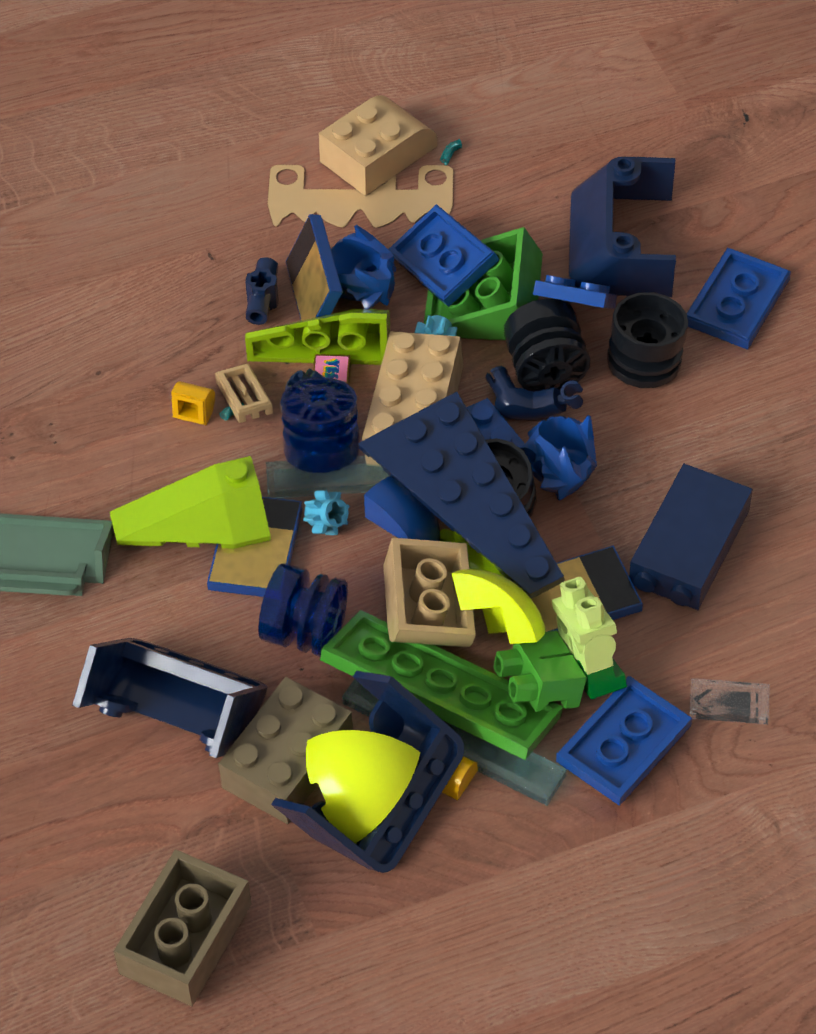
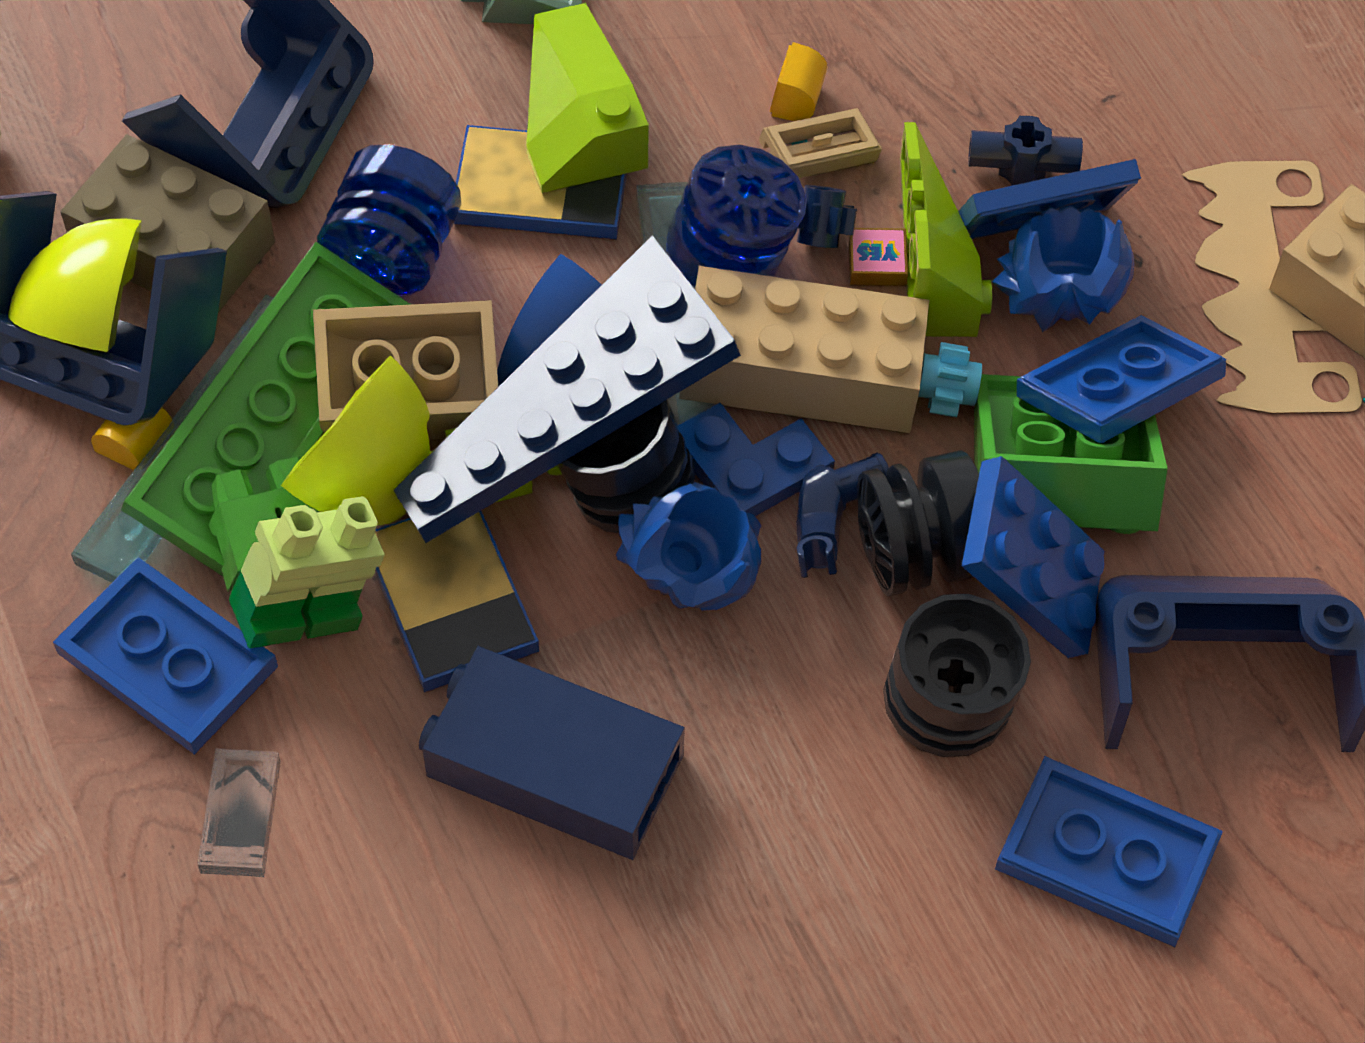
camera: 85 degrees right, 5 degrees up
medium azure gear [303,490,350,535] -> none

